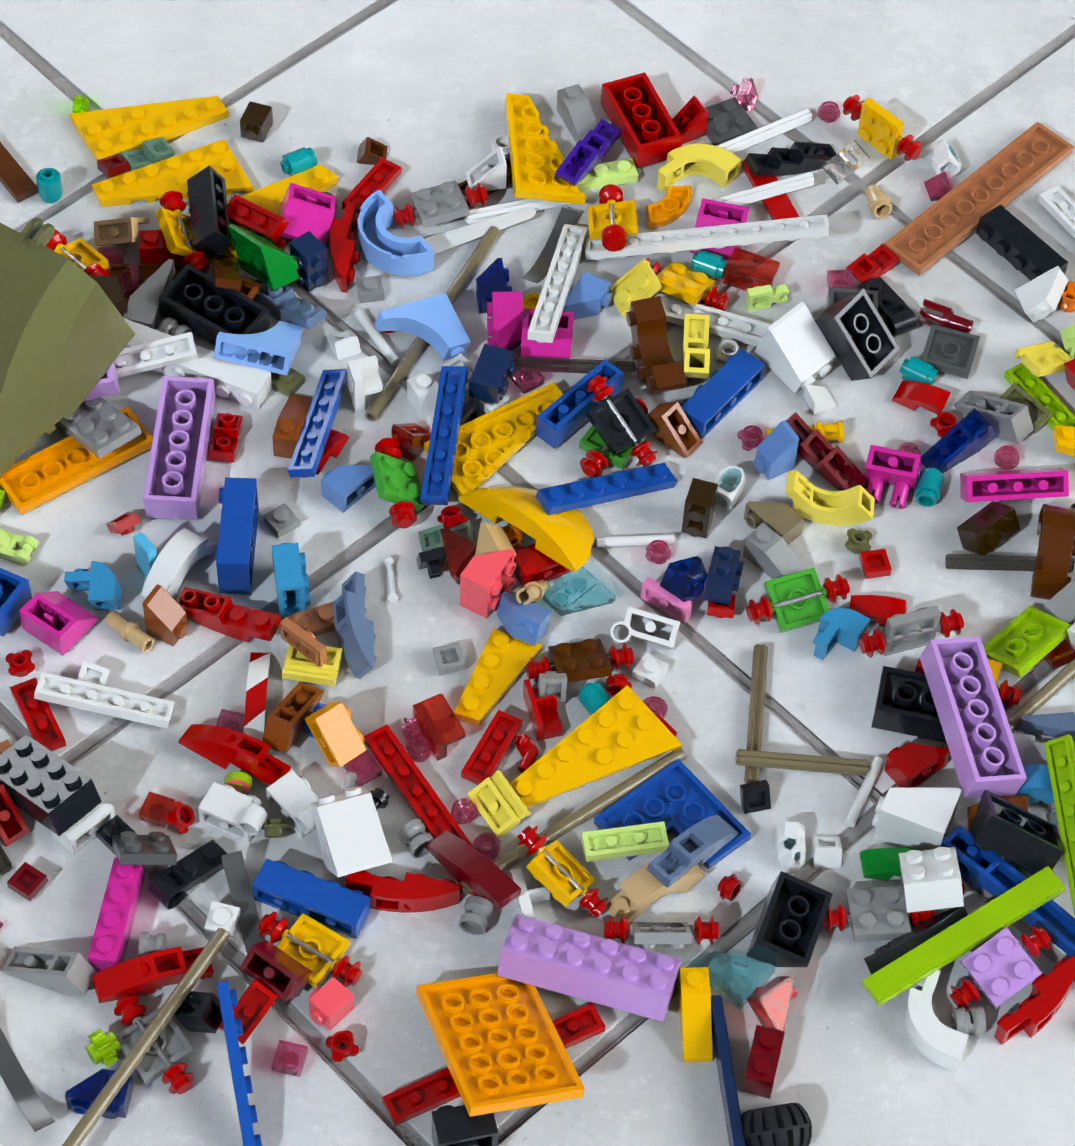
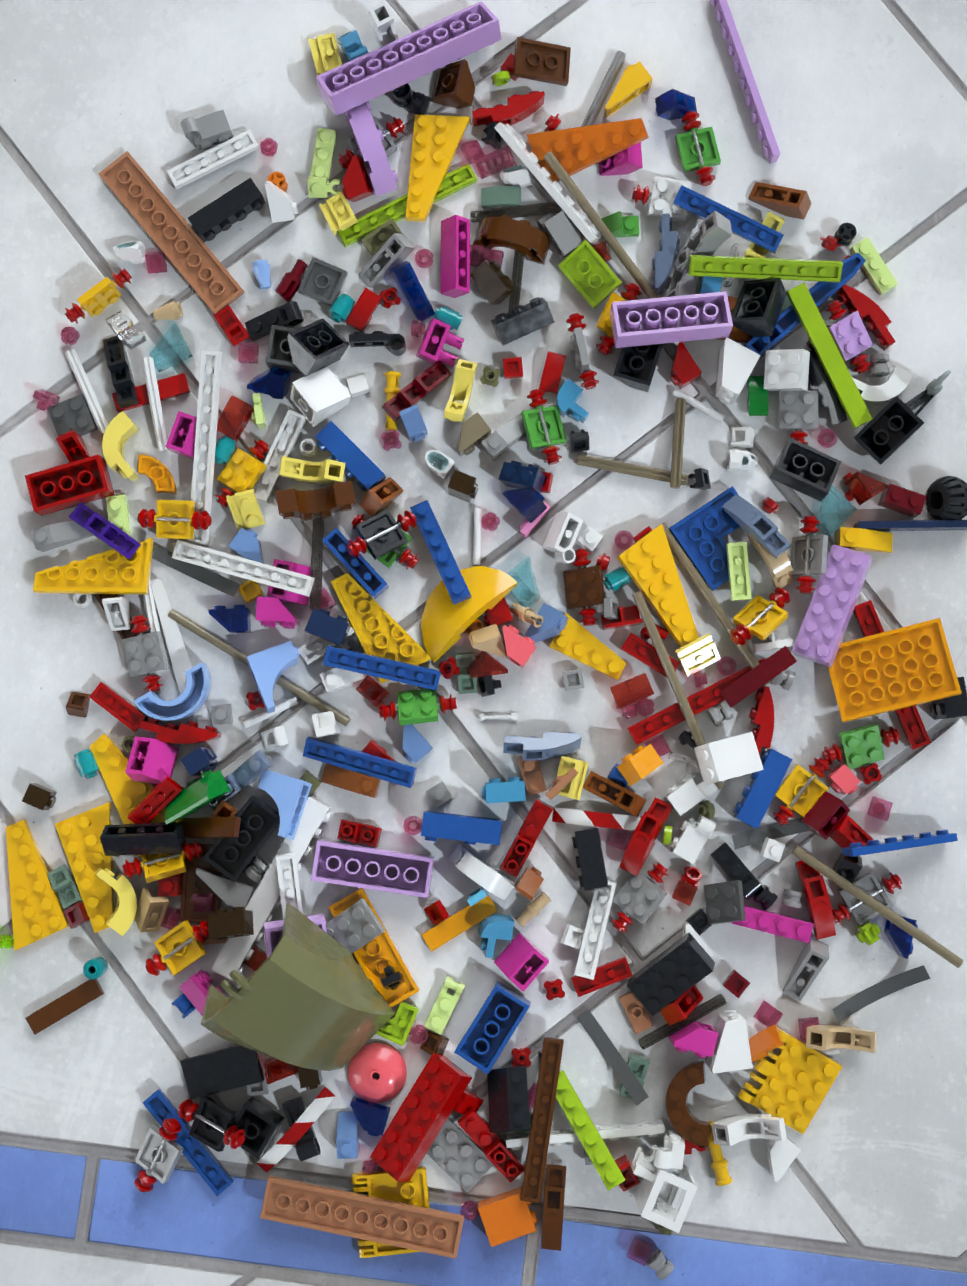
camera: 80 degrees left, 30 degrees up
none -> light yellow arch [95,868,137,936]
none -> clear light blue wing [150,323,193,372]
none -> clear blue slope [247,366,292,399]
none -> light blue cone [252,260,271,289]
none -> black plate [349,331,406,356]
none -> black tile [381,965,405,990]
none -> light orange tile [422,893,498,952]
none -> clear pink slope [470,244,504,267]
none -> black brick [491,297,554,346]
none -> black tile [569,429,589,453]
none -> black brick [572,828,609,892]
none -> light grey plate [612,863,669,933]
none -> dark tan piece [632,591,725,790]
none -> black wheel [753,885,778,910]
none -> clear pink plate [818,429,837,448]
none -> bright green plate [822,722,900,770]
none -> black slope [853,370,951,465]

